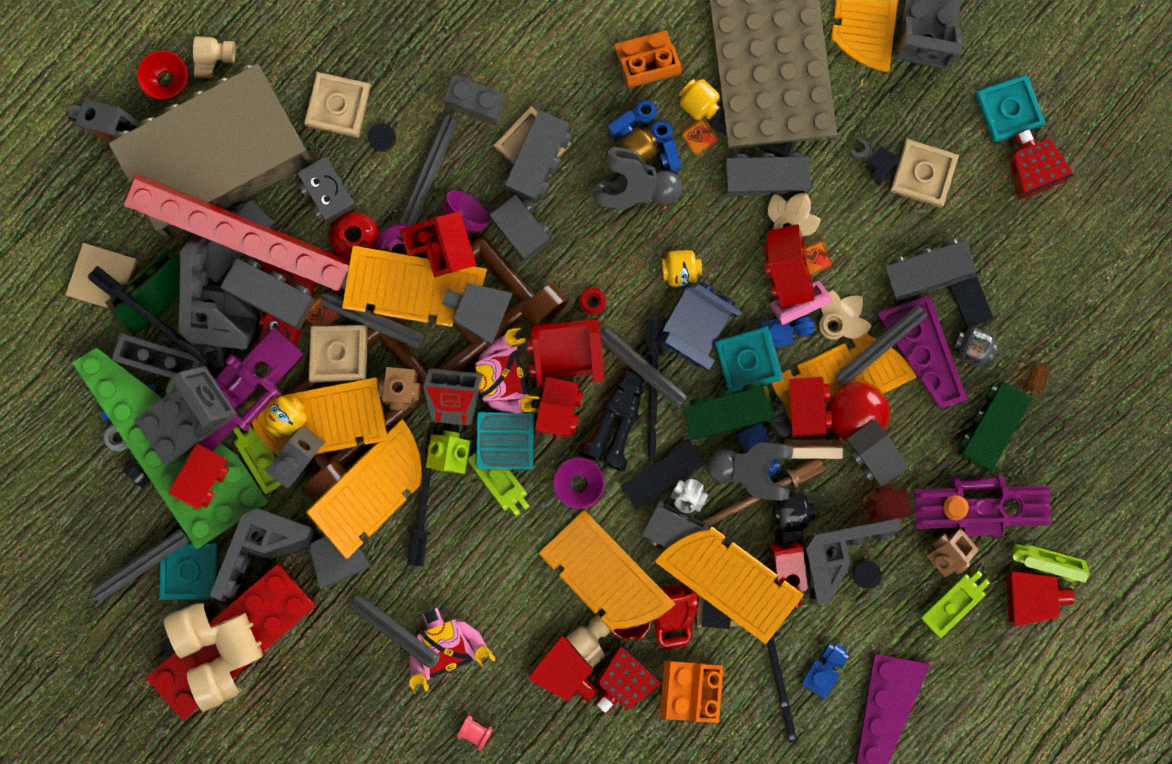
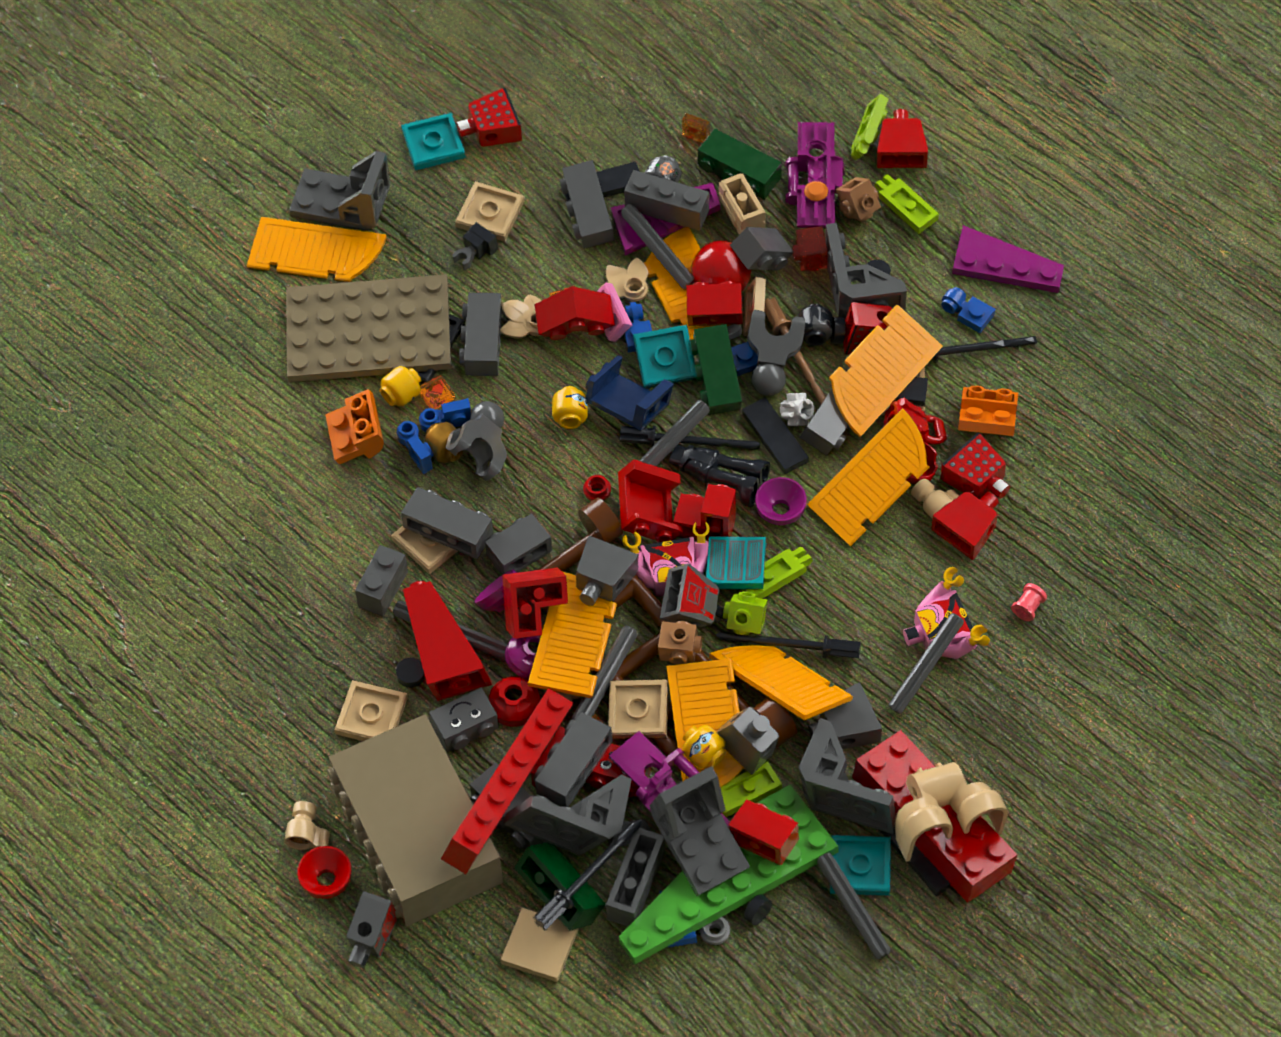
camera: 80 degrees left, 25 degrees down
none -> red slope [403,581,493,701]
none -> dark grey brick [624,170,709,231]
none -> tan brick [719,173,766,235]

